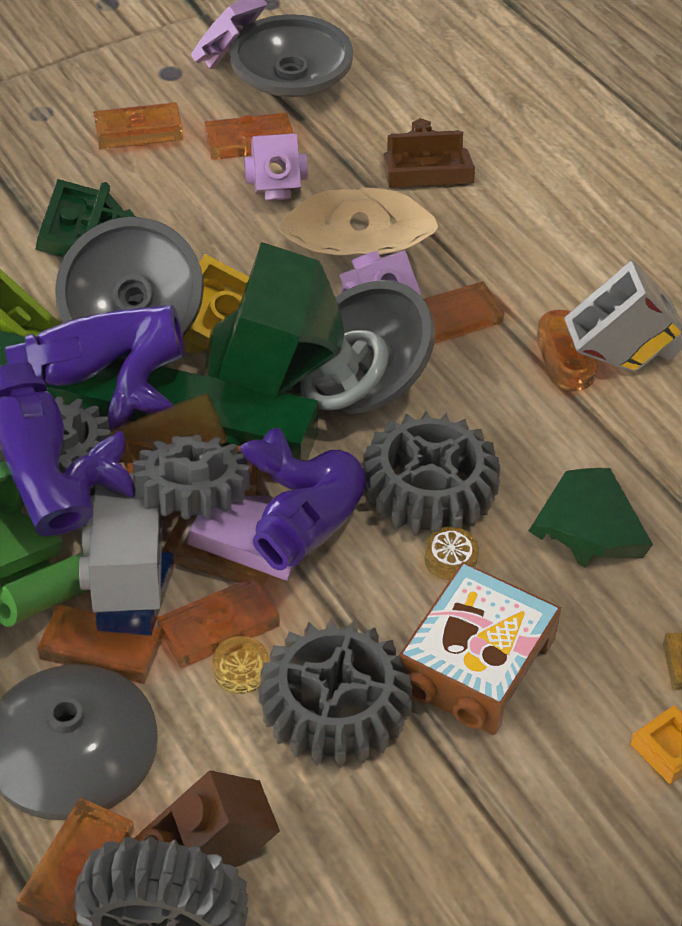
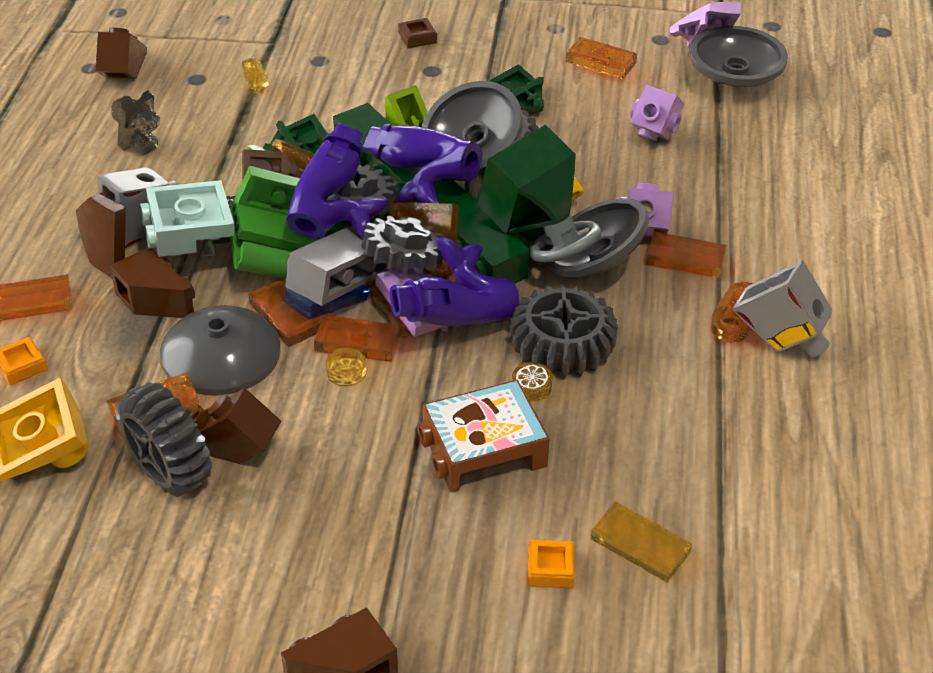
camera: 40 degrees right, 5 degrees down
clear orange plate [205,113,293,160] -> none
dark grey gear [258,618,413,768] -> none
tan piece [278,187,439,255] -> none
reddish brown slope [384,118,475,188] -> none
dark green slope [528,468,653,567] -> none

